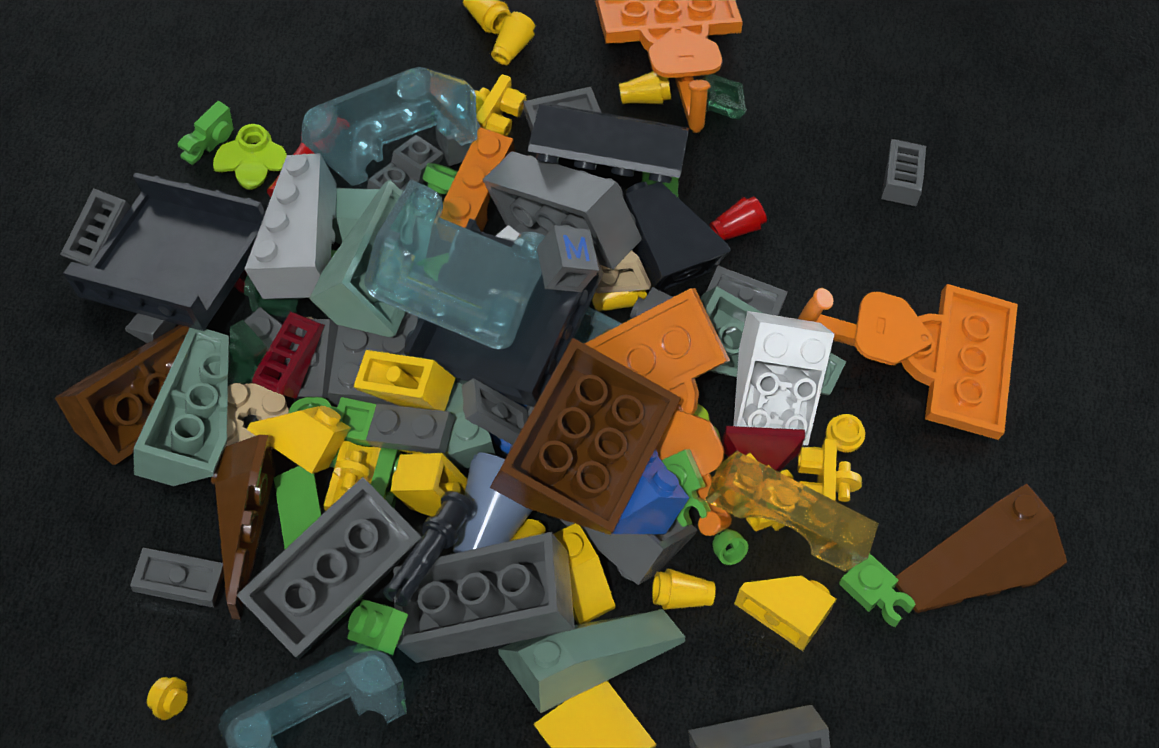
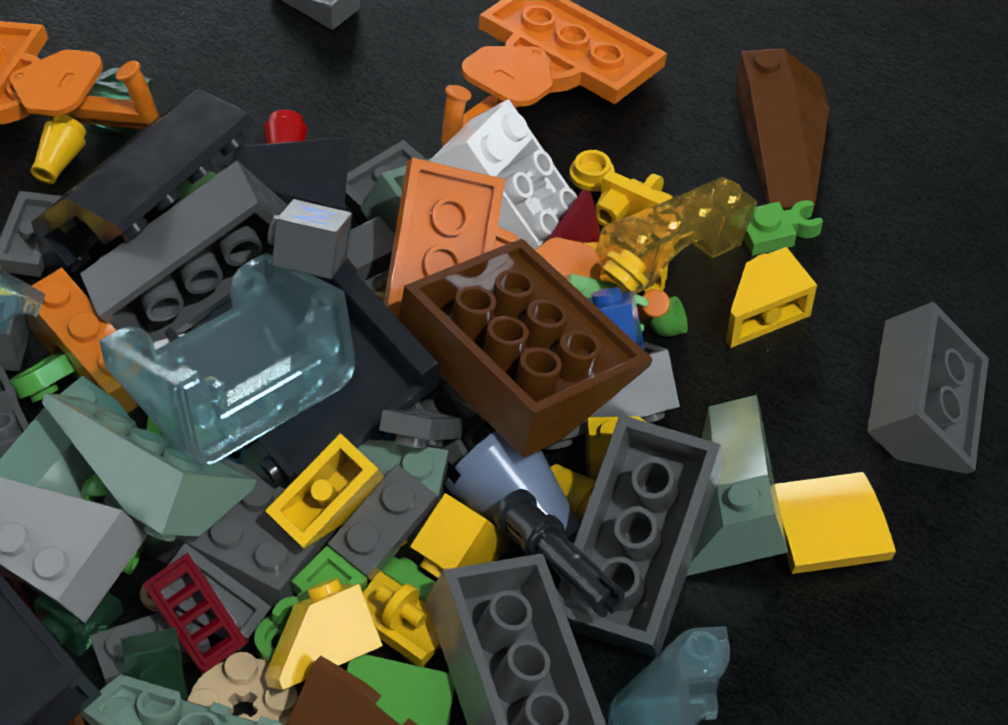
camera: 60 degrees left, 10 degrees down
bright green plate [347,599,408,655] -> none
yellow cone [652,568,715,610] -> none
none -> yellow plate [602,249,649,292]

